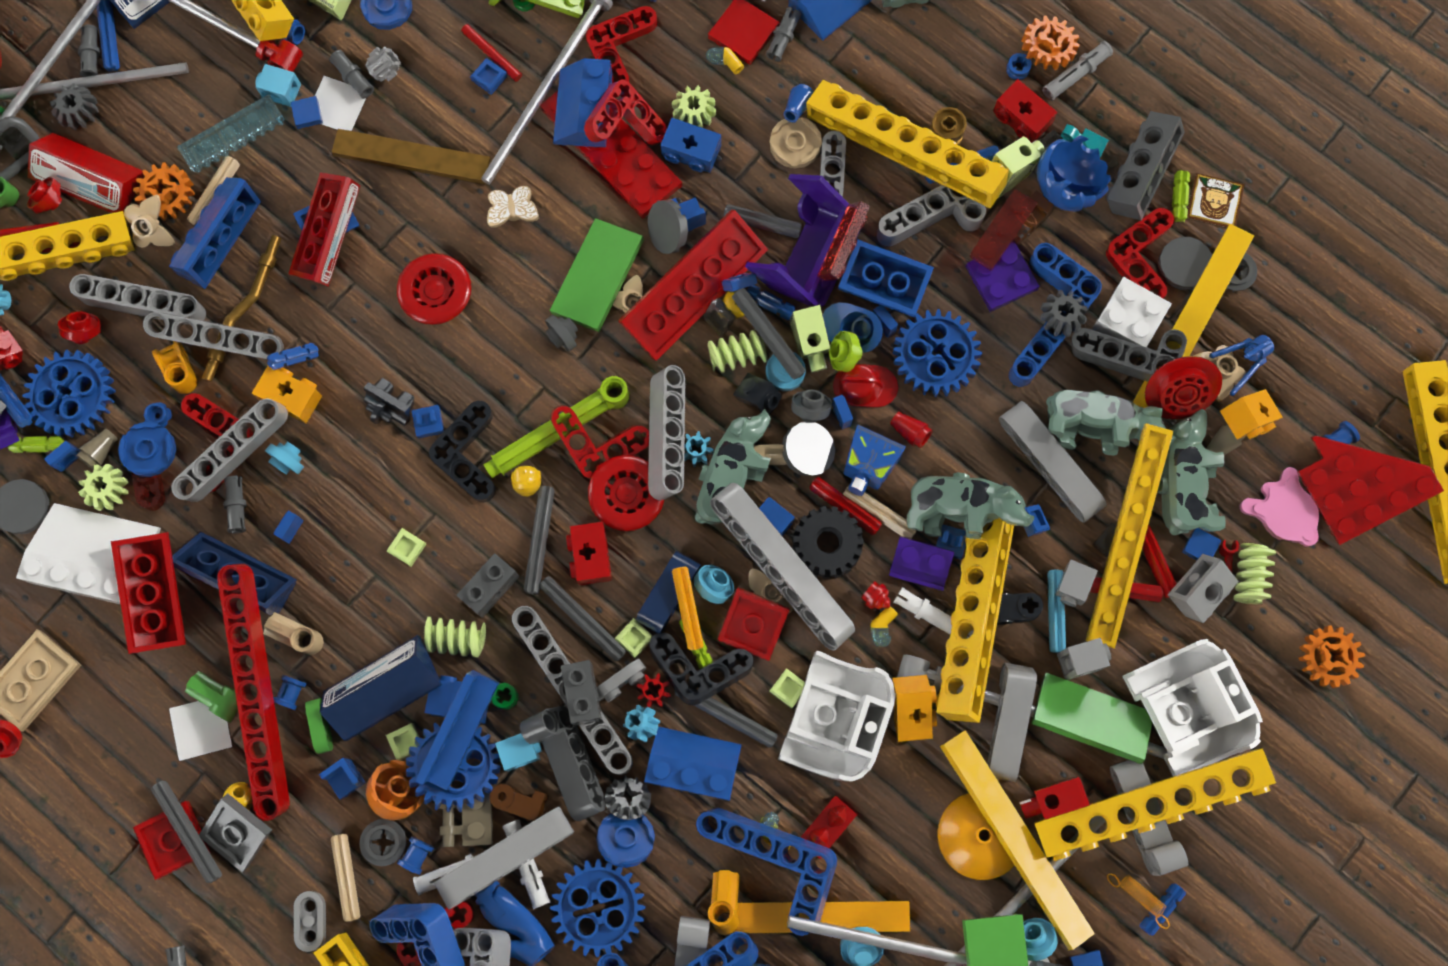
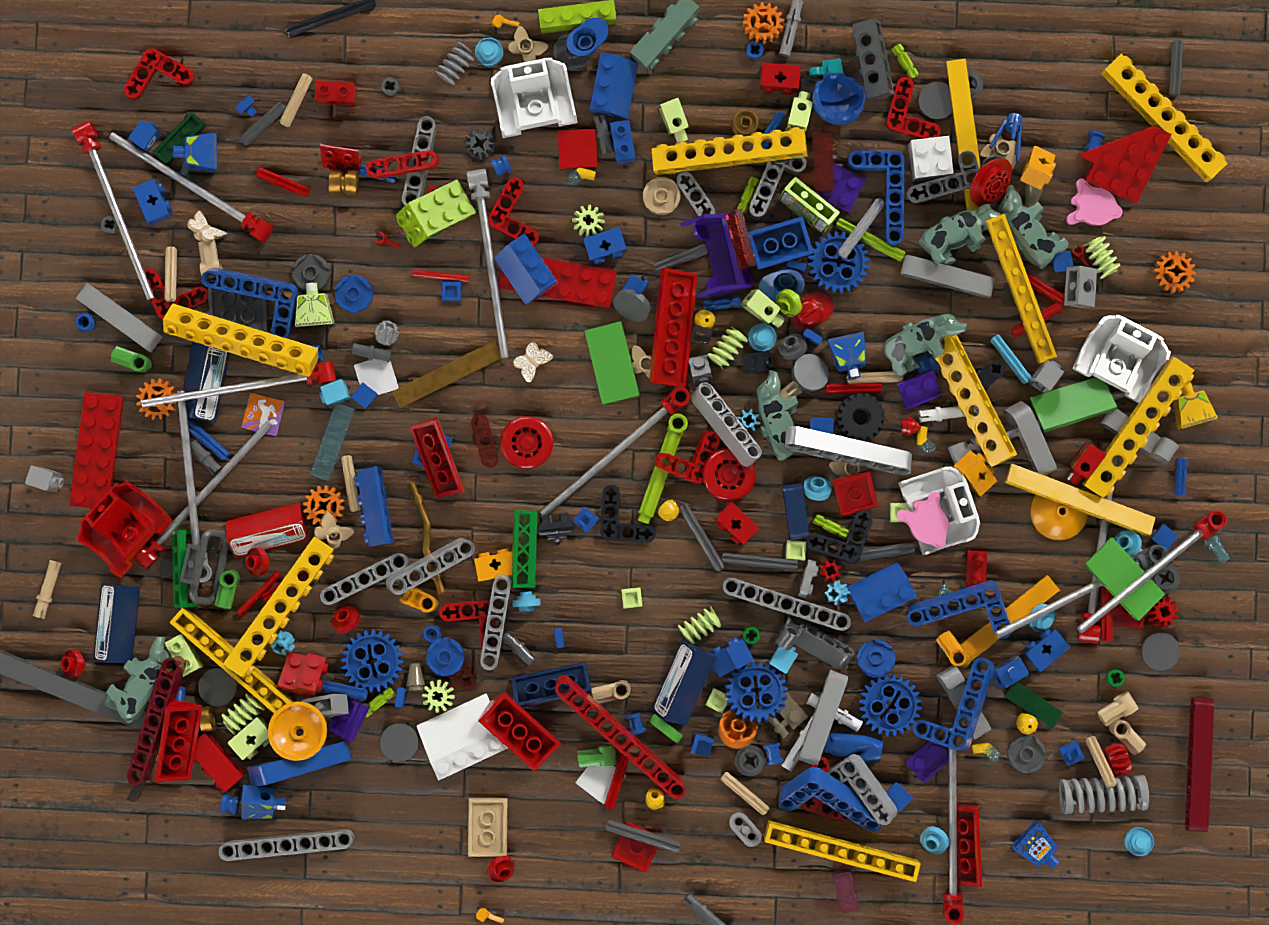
camera: 40 degrees left, 10 degrees up
dark grey gear [50,83,99,131] -> none
dark grey tile [199,793,272,872] -> none
blue axle [267,343,319,370] -> none
blue fence [415,670,499,790] -> none
dark grey brick [457,553,520,618] -> none
reddish brown leg [490,784,549,821] -> none
dark grey plate [545,315,578,352] -> none
dark grey brick [561,660,603,726] -> none
red beam [584,80,667,145] -> none
dark grey gear [605,775,651,820] -> none
light orange axle [672,567,704,650] -> none
blue tile [722,273,757,291] -> none
dark grey axle [732,288,805,380] -> none
blue cone [783,84,814,123] -> none
red cone [890,412,933,448] -> none
blue tile [1023,504,1050,537] -> none
dark grey gear [1040,290,1088,337] -> none
light grey brick [1055,560,1098,607] -> none
light orange piece [1107,873,1170,929] -> none
sticker [1187,173,1245,227] -> none
none -> sticker [241,393,285,436]
none -> clear red beam [471,413,499,468]
none -> green fence [511,510,537,588]
none -> flat silver piece [540,387,690,516]
none -> red axle [604,753,629,809]
none -> blue brick [610,120,635,165]
none -> yellowish green torso [658,98,689,143]
none -> dark grey bracket [689,355,713,387]
none -> lime axle [737,177,760,214]
none -> lime brick [778,177,840,235]
none -> lime axle [835,218,905,261]
none -> light grey axle [837,198,885,259]
none -> bright pink tile [896,492,949,548]
none -> yellow torso [1173,382,1217,430]

